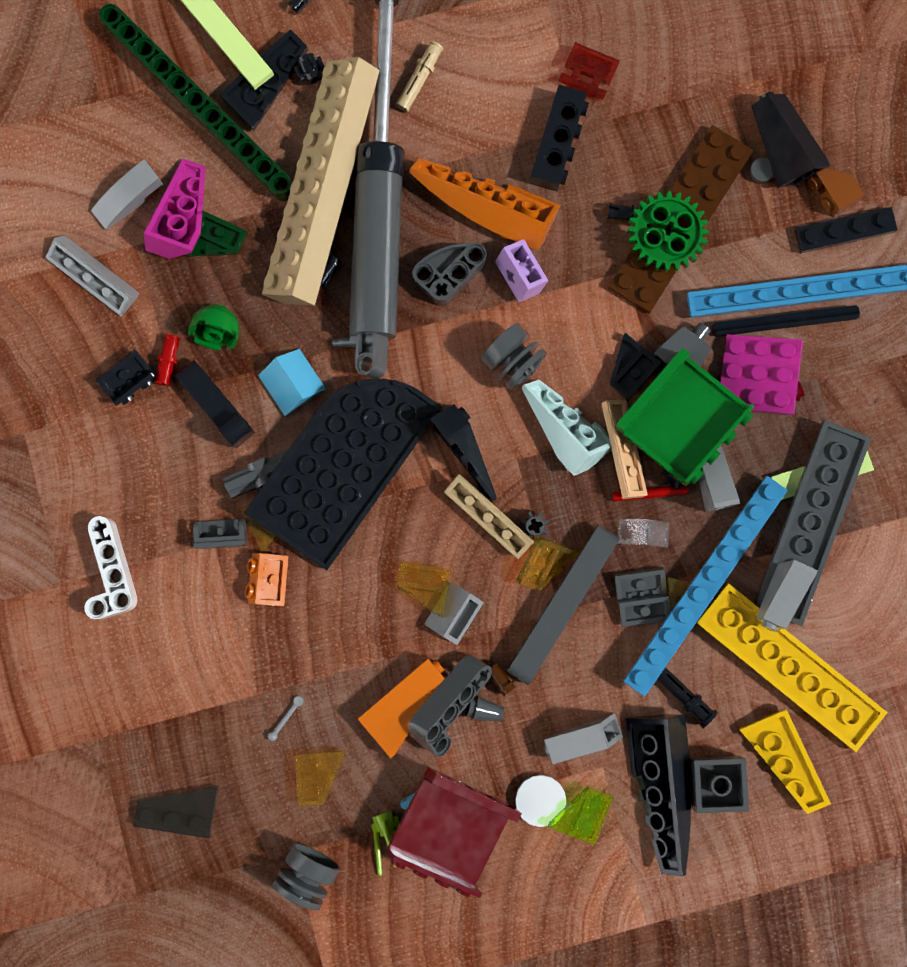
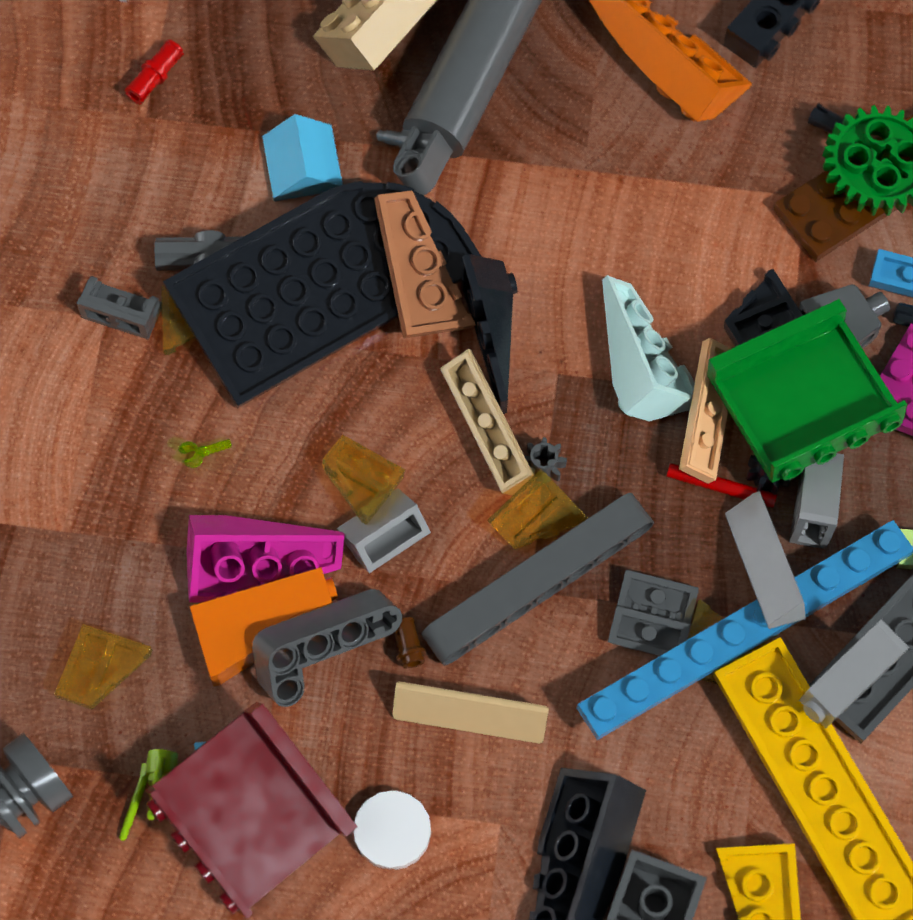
camera: 20 degrees right, 15 degrees down
black bracket [96,349,156,406] -> none
black beam [175,360,255,449] -> none
green cylinder [188,304,240,351] -> none
orange bracket [245,553,288,606] -> none
light grey hinge [268,696,304,741] -> none
black pin [321,254,342,287] -> none
dark grey beam [412,243,487,306] -> none
dark grey cone [465,695,504,722] -> none
dark grey wheel [480,323,547,390] -> none
lavender brick [495,239,548,302] -> none
light grey slope [544,713,623,764] -> none
clear neon green wing [548,786,613,845] -> none
clear slope [618,519,669,548] -> none
black pin [657,667,718,729] -> none
none -> clear neon green hand [178,439,232,468]
none -> dark pink wedge [187,515,345,603]
none -> nougat wing [374,190,476,338]
none -> tan slope [393,681,549,744]
none -> light grey slope [725,491,806,629]

